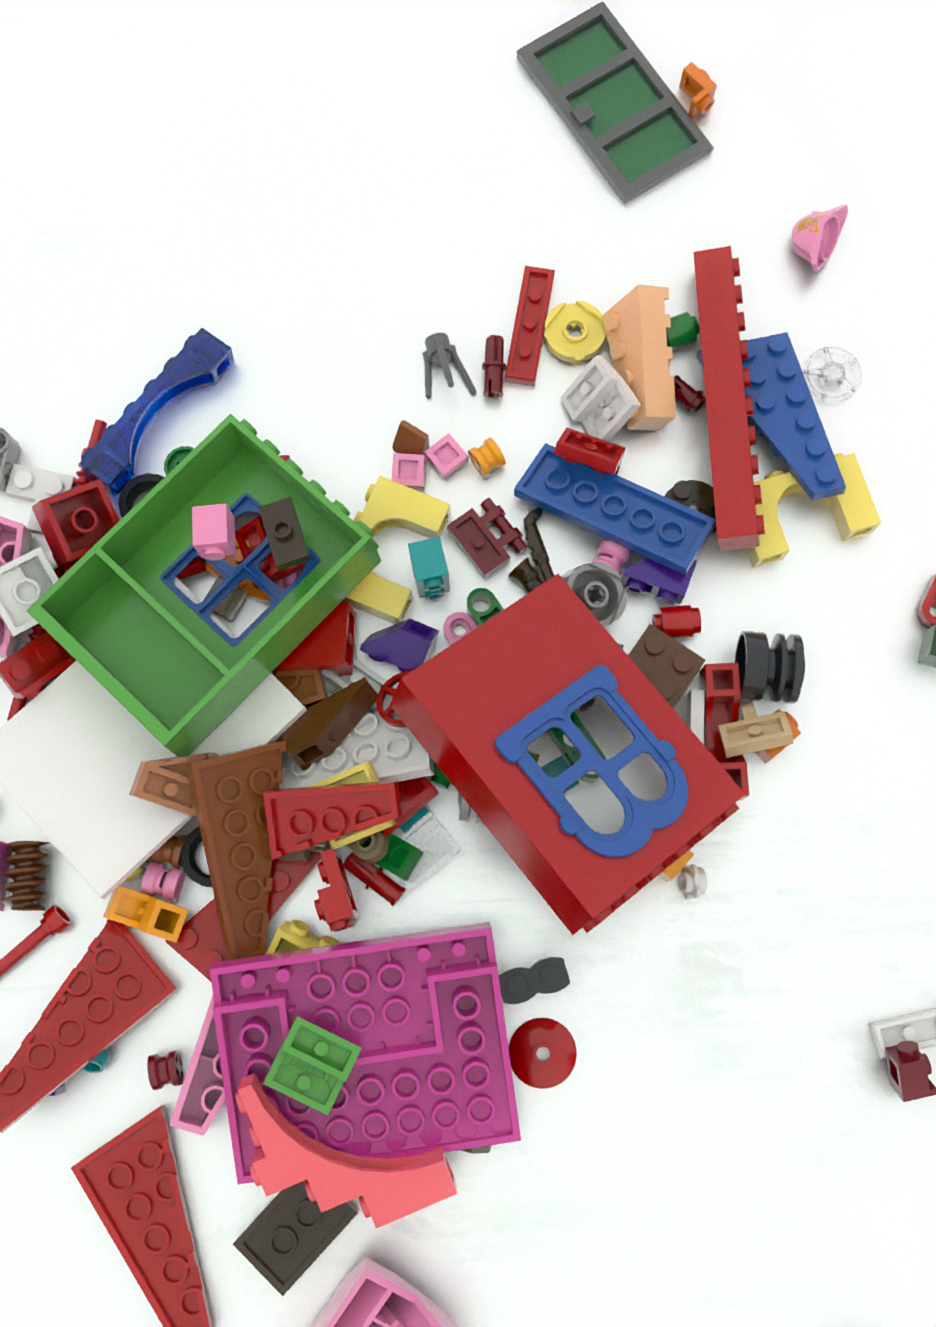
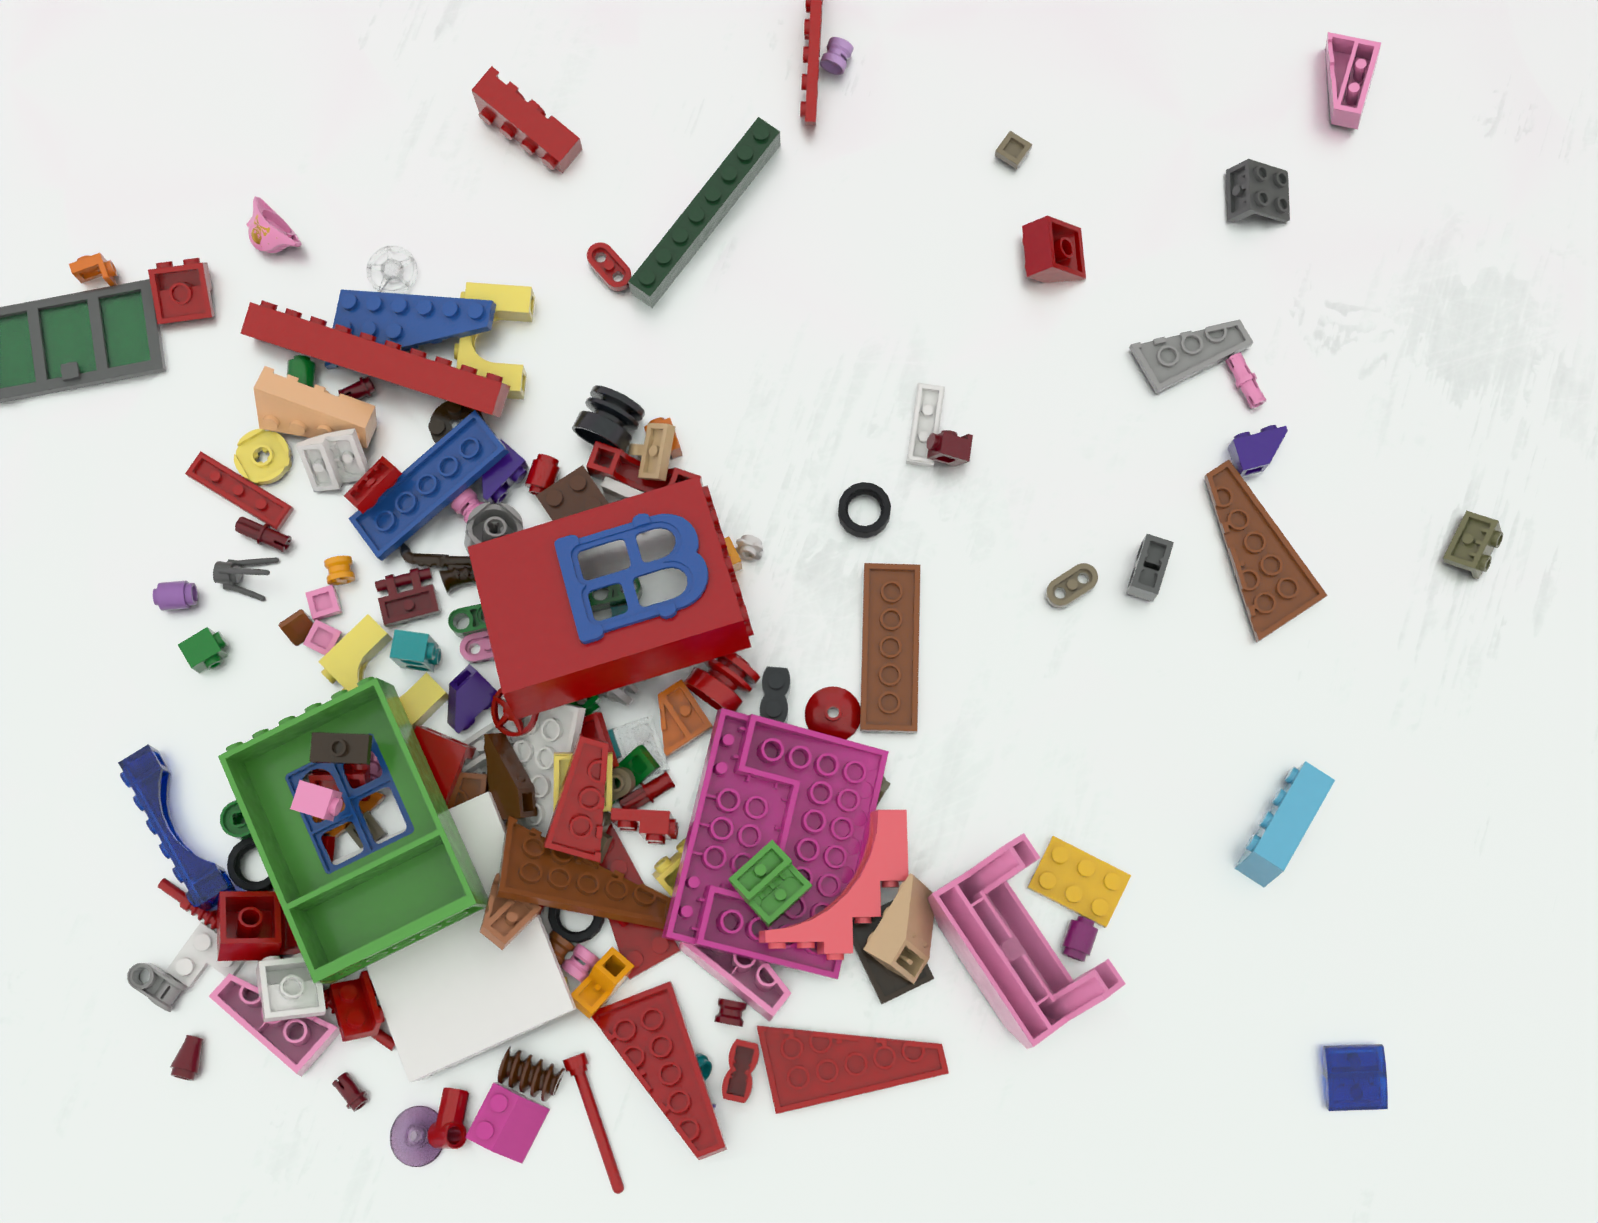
camera: 70 degrees left, 0 degrees up
none -> red plate [148,258,215,324]
none -> medium lavender brick [153,580,198,611]
none -> green brick [178,627,229,673]
none -> orange wing [658,679,713,757]
none -> red wheel [684,652,760,712]
none -> red brick [722,1039,760,1103]
none -> black tyre [838,482,891,538]
none -> dark orange plate [860,563,920,733]
none -> tan slope [863,873,934,984]
none -> dark tan plate [1046,563,1098,608]

